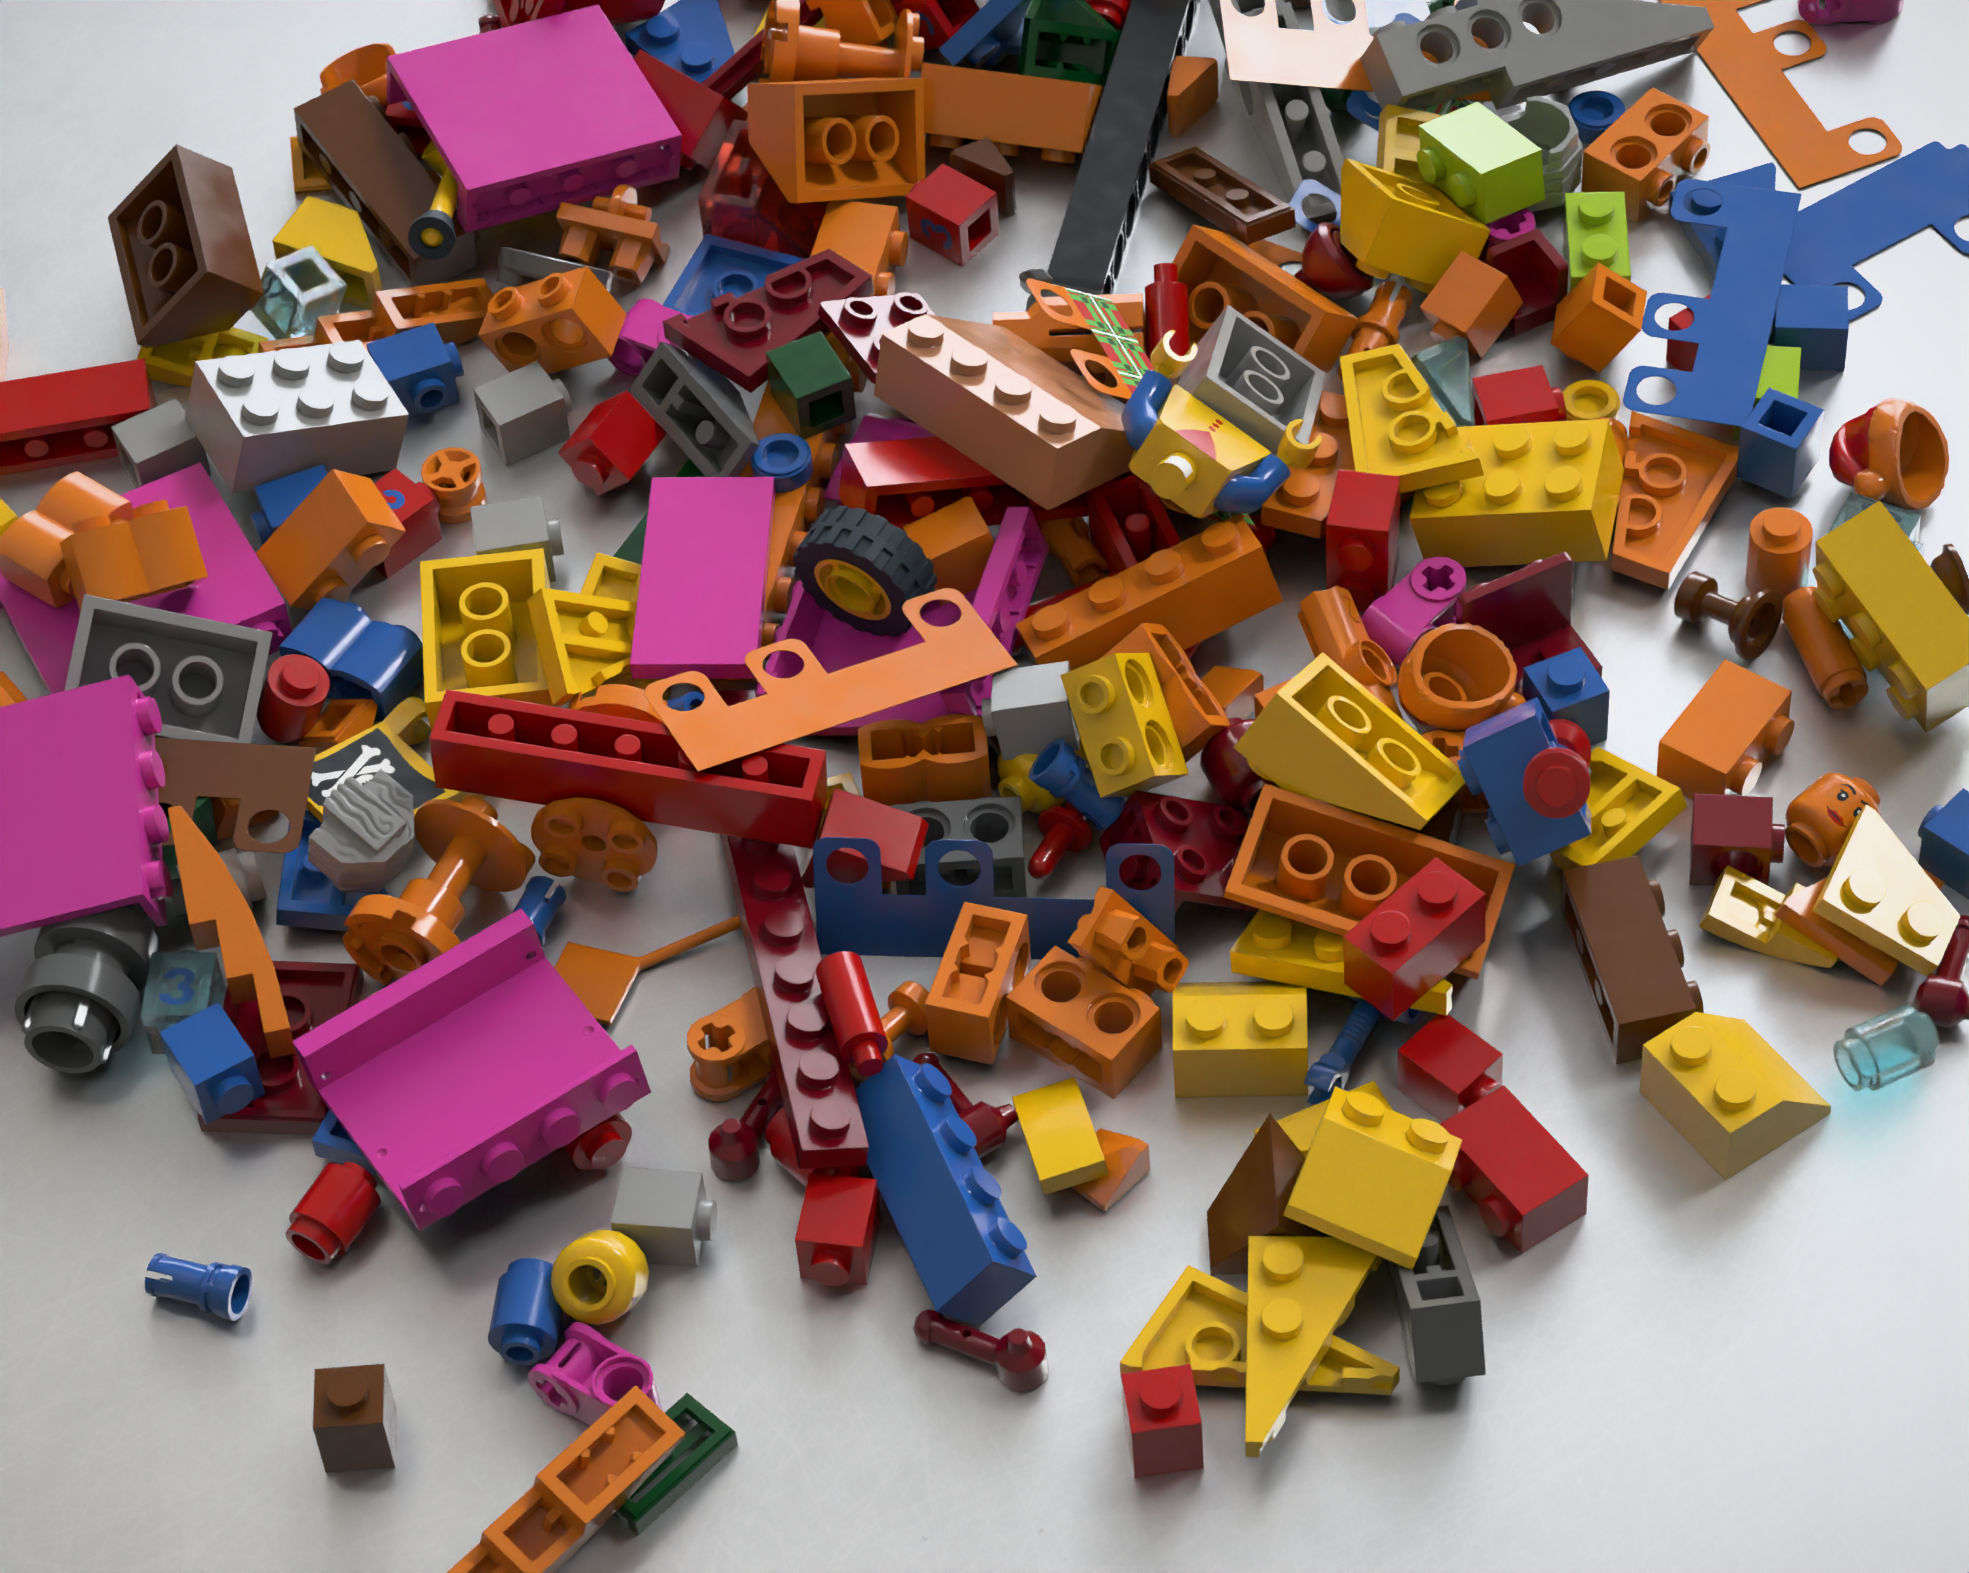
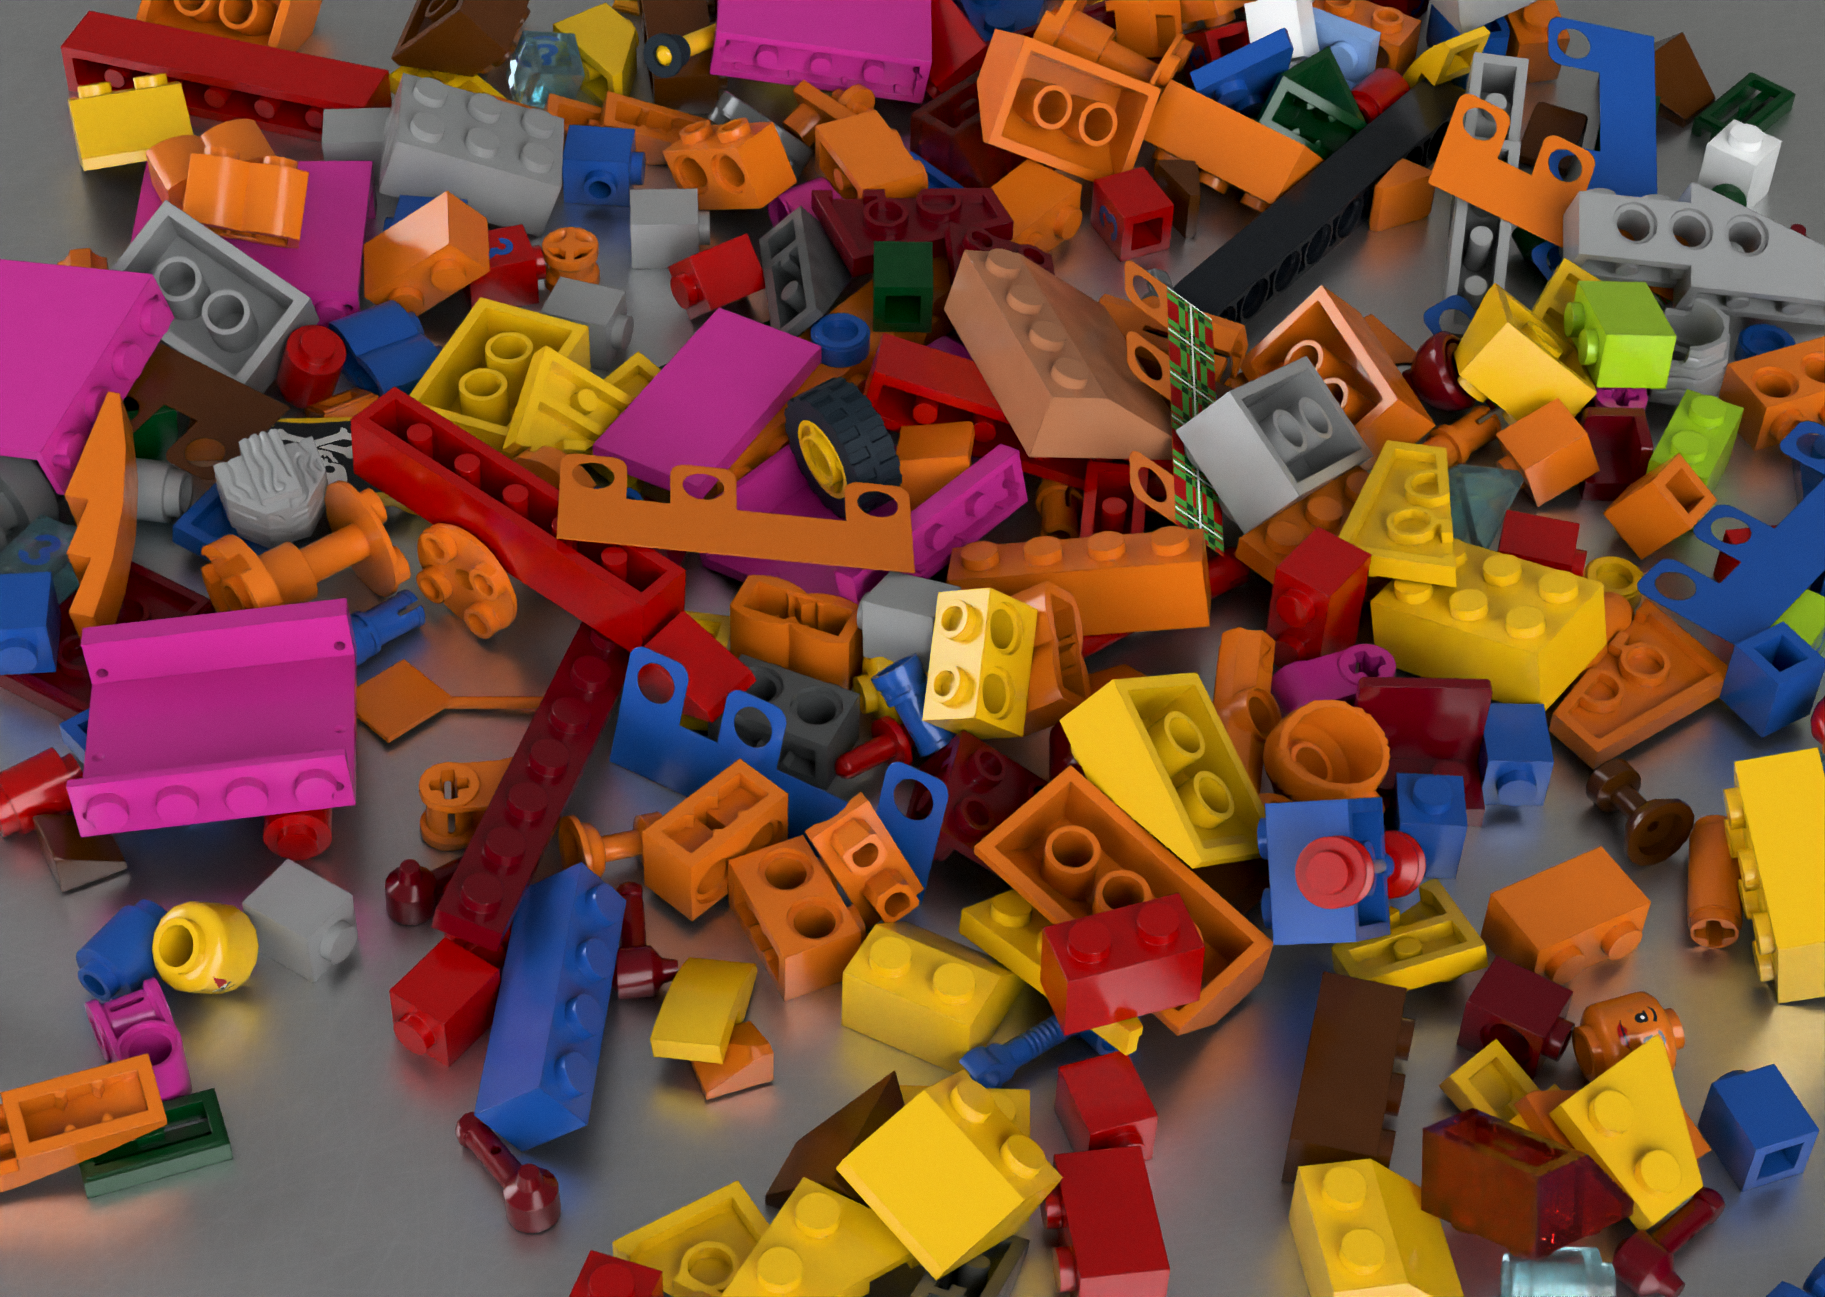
camera: 20 degrees right, 5 degrees down
red cylinder [815,951,888,1076] -> none
torso [1121,330,1322,519] -> none
red cylinder [1145,263,1190,377] -> none
reddish brown tile [1149,146,1296,245] -> none
orange brick [1745,507,1813,601] -> none
none -> reddish brown slope [33,814,127,893]
none -> orange brick [815,109,928,199]
none -> clear red slope [1421,1108,1634,1260]
none -> blue brick [1477,703,1554,806]

